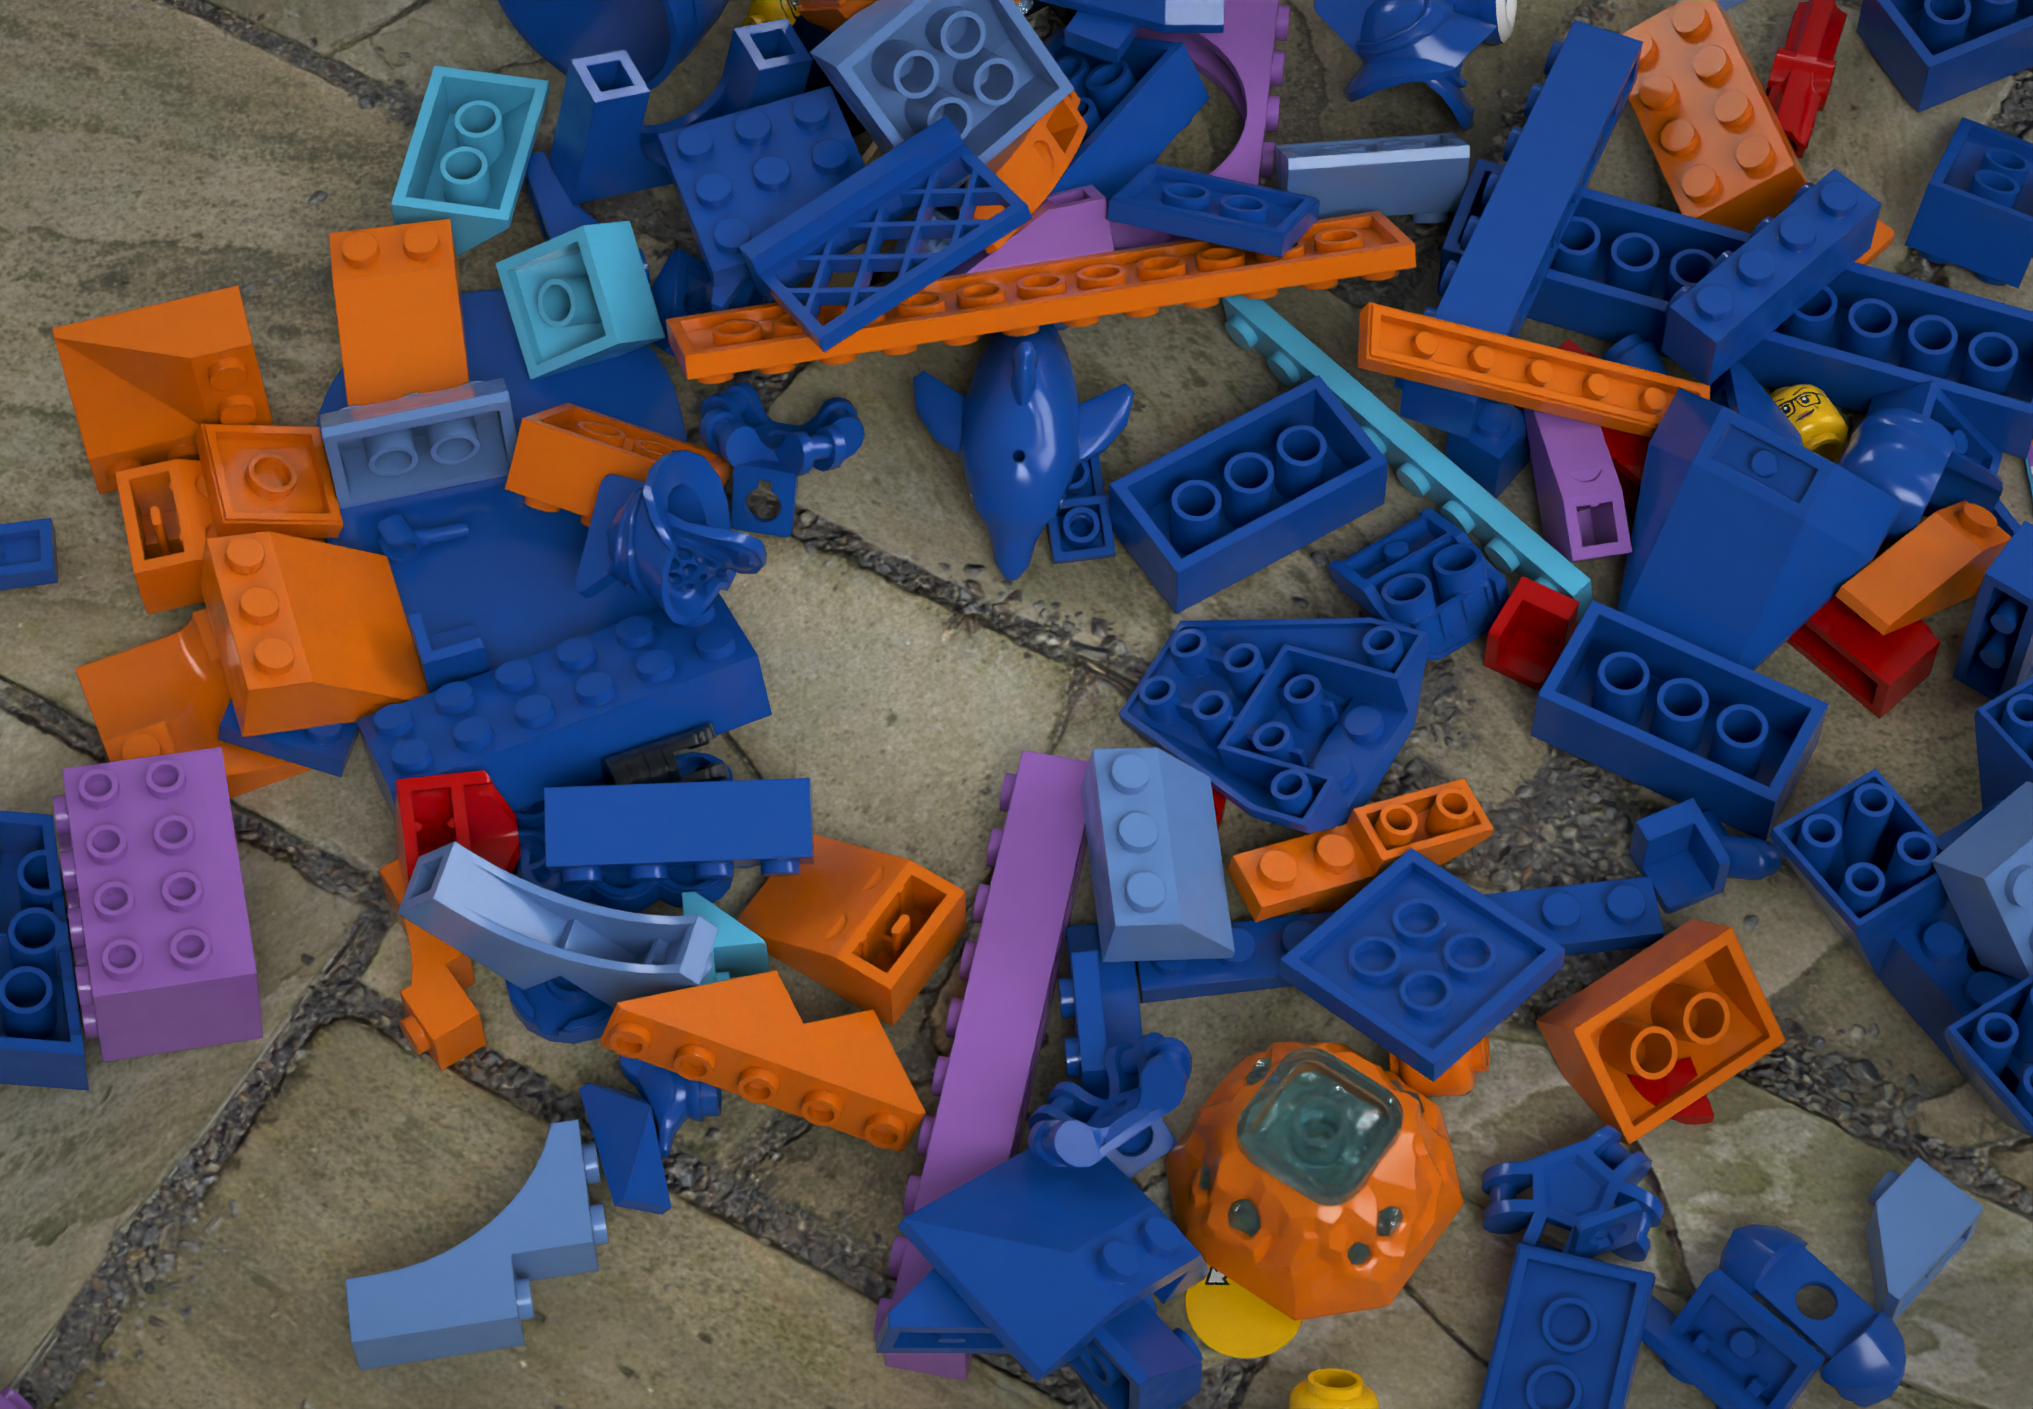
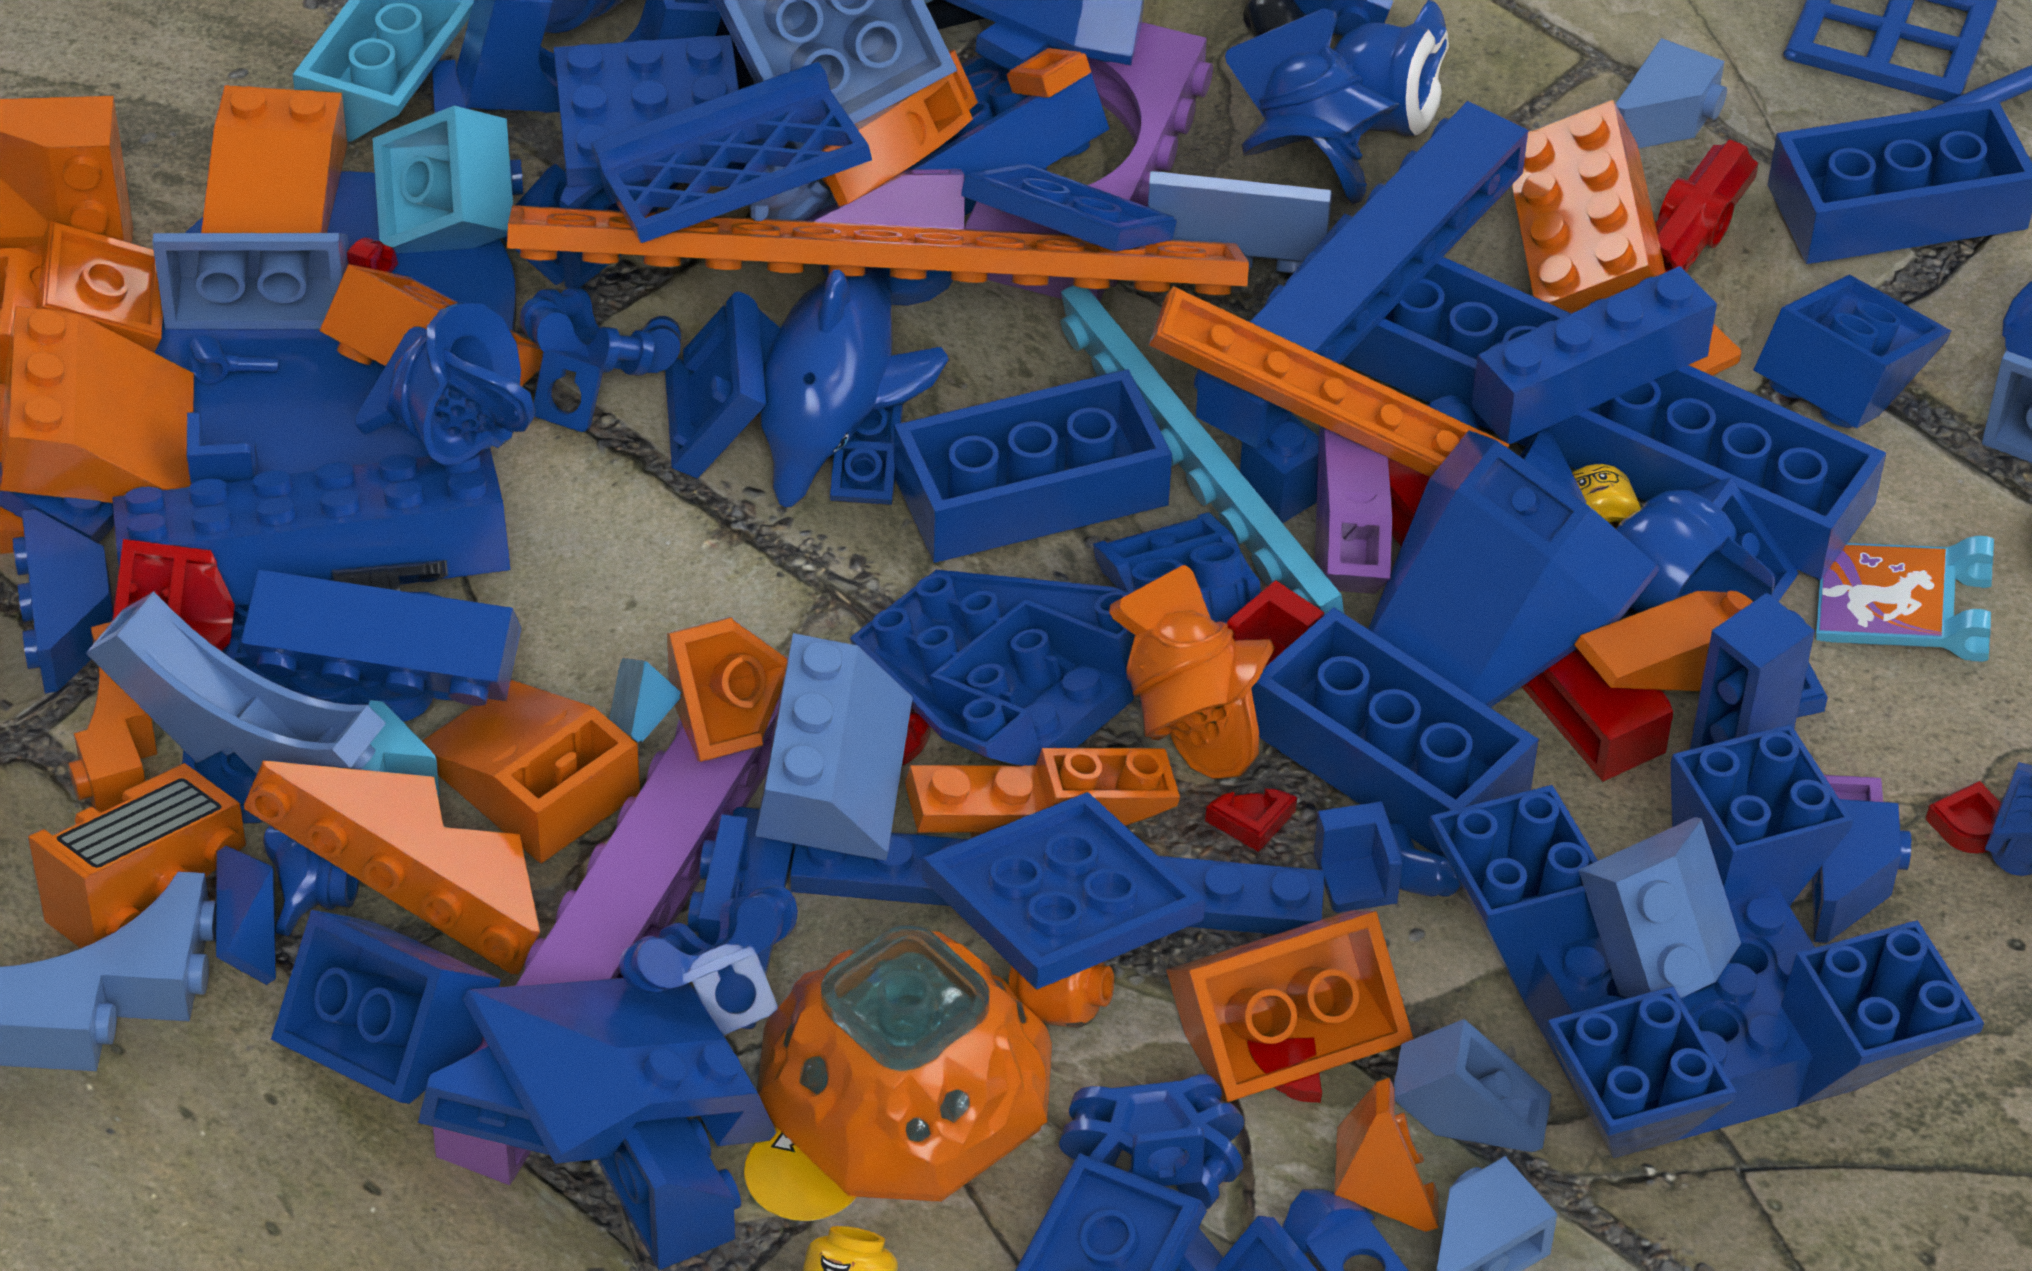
camera: 10 degrees right, 10 degrees down
none -> blue slope [13,509,114,693]
none -> orange wedge [28,763,246,948]
none -> blue slope [271,910,501,1104]
none -> red tile [347,237,398,273]
none -> dark azure slope [609,658,681,742]
none -> blue container [665,291,767,479]
none -> orange slope [667,617,788,762]
none -> orange tile [1006,48,1091,98]
none -> orange helmet [1109,565,1275,779]
none -> red tile [1205,788,1297,852]
none -> orange slope [1335,1078,1439,1232]
none -> medium blue slope [1394,1019,1552,1152]

